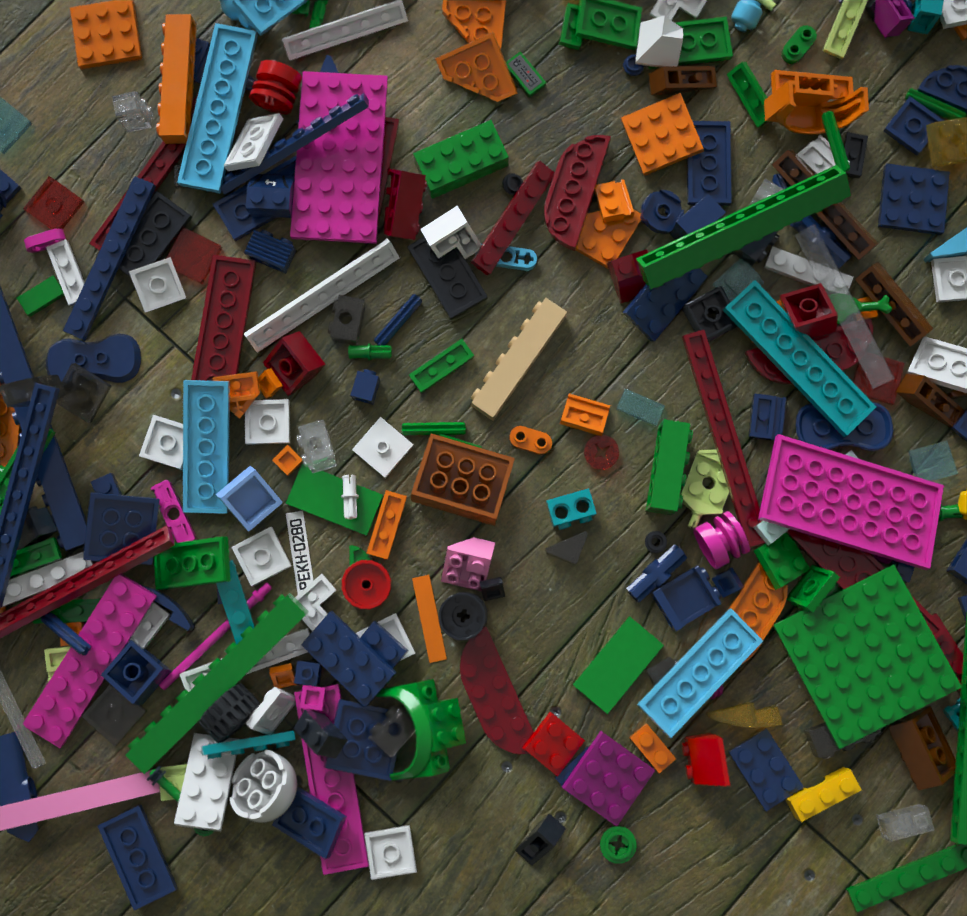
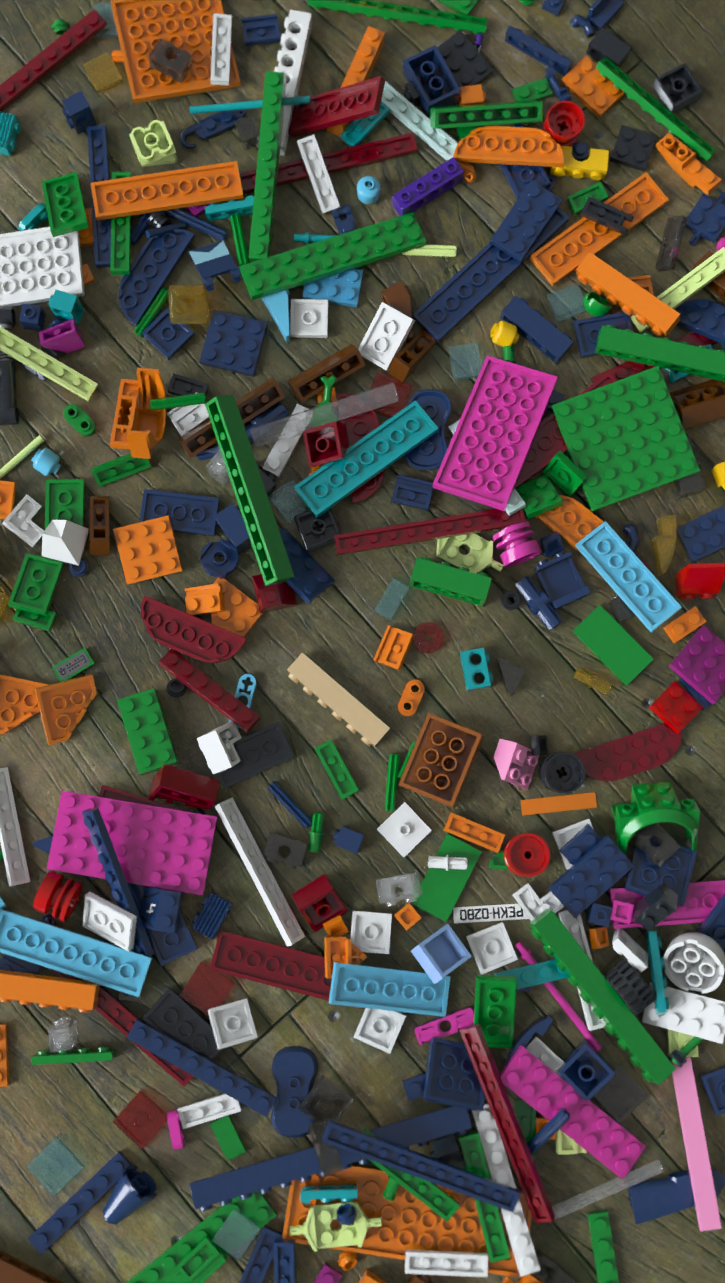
camera: 85 degrees left, 0 degrees up
none -> green plate [32,1046,116,1065]
none -> clear yellow axle [572,668,611,694]
none -> dark blue arm [623,524,640,553]

